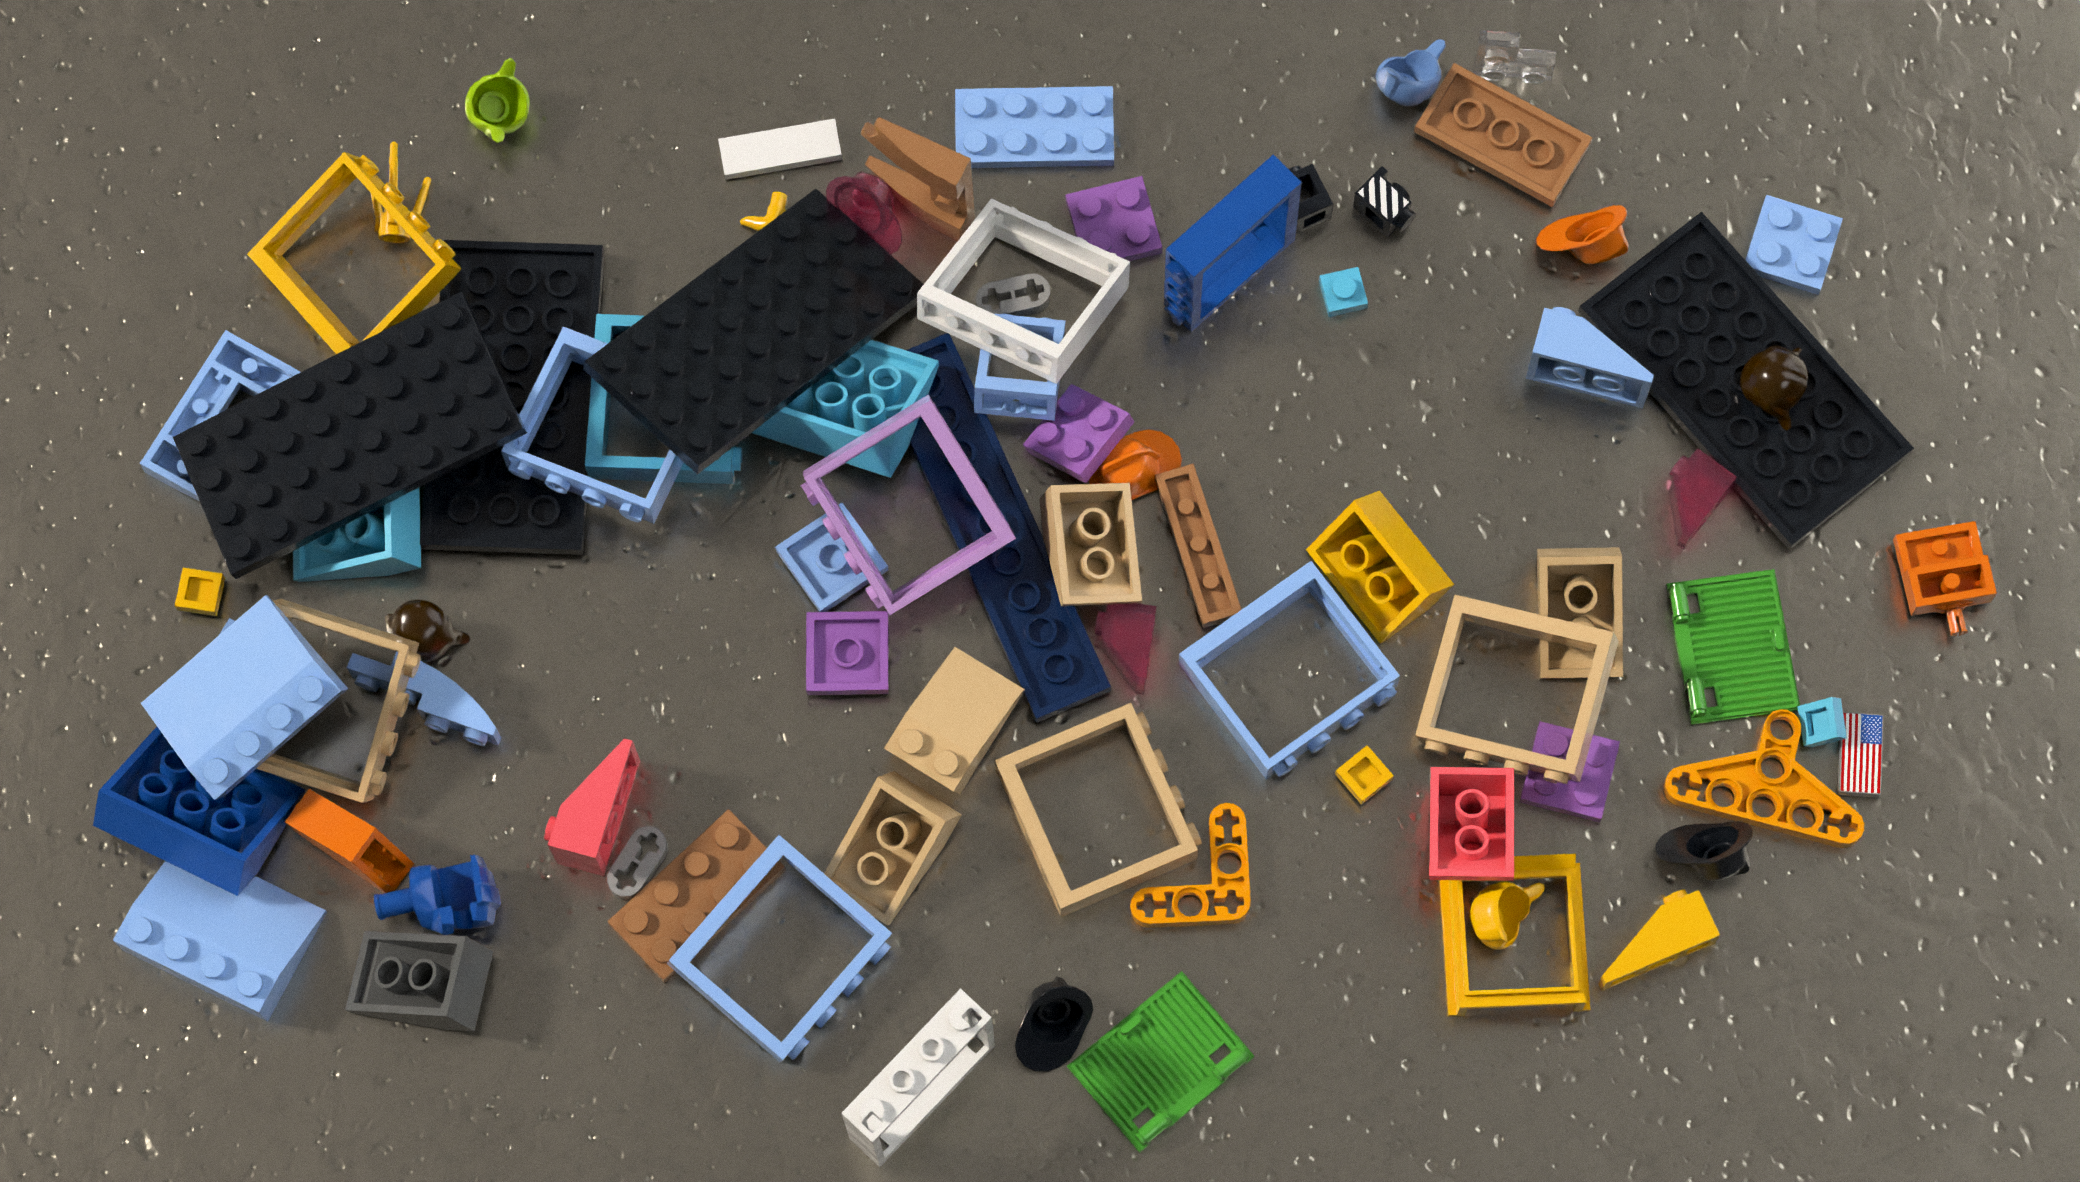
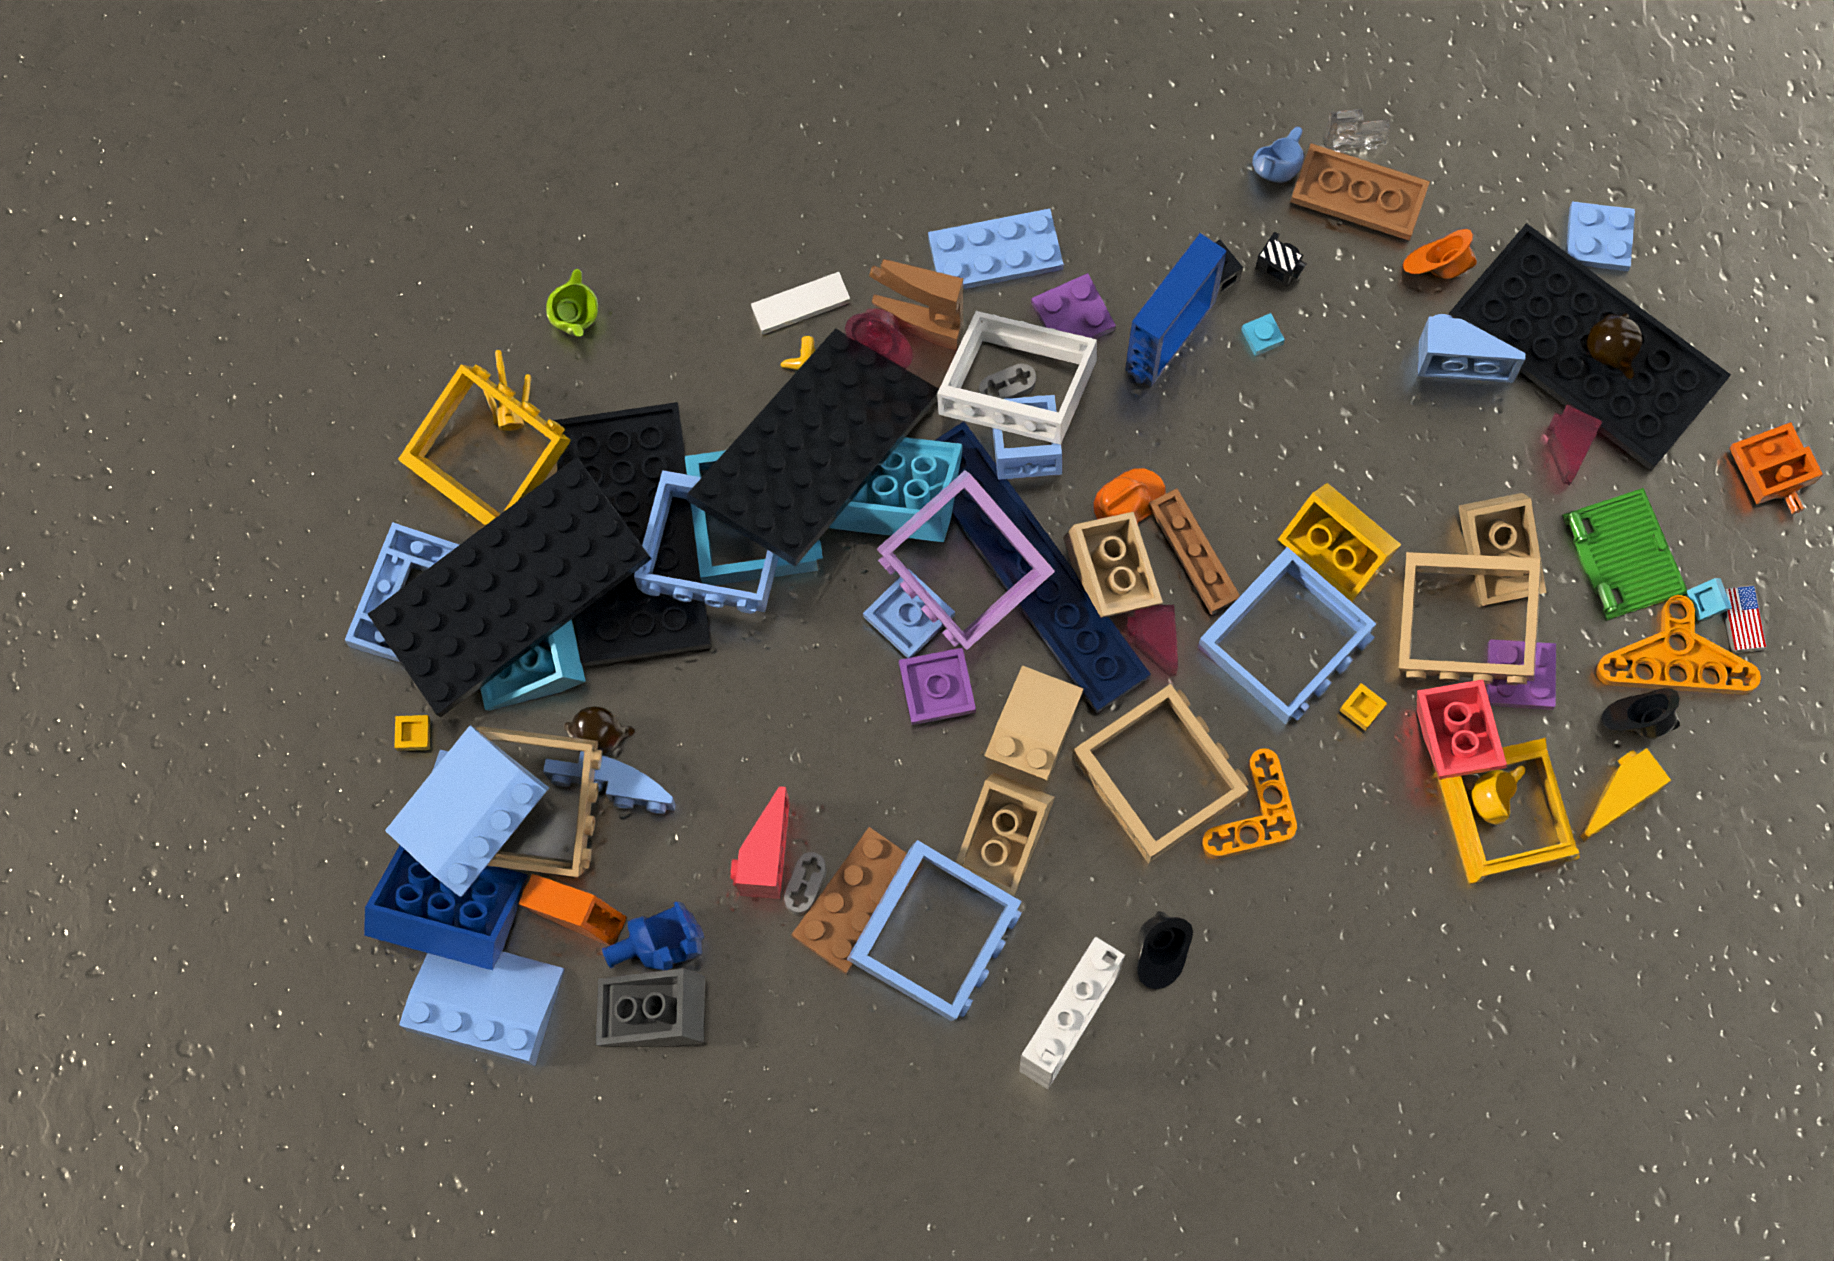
camera: 10 degrees left, 0 degrees up
medium lavender plate [1023,384,1135,483] -> none
bright green window [1067,971,1255,1153] -> none

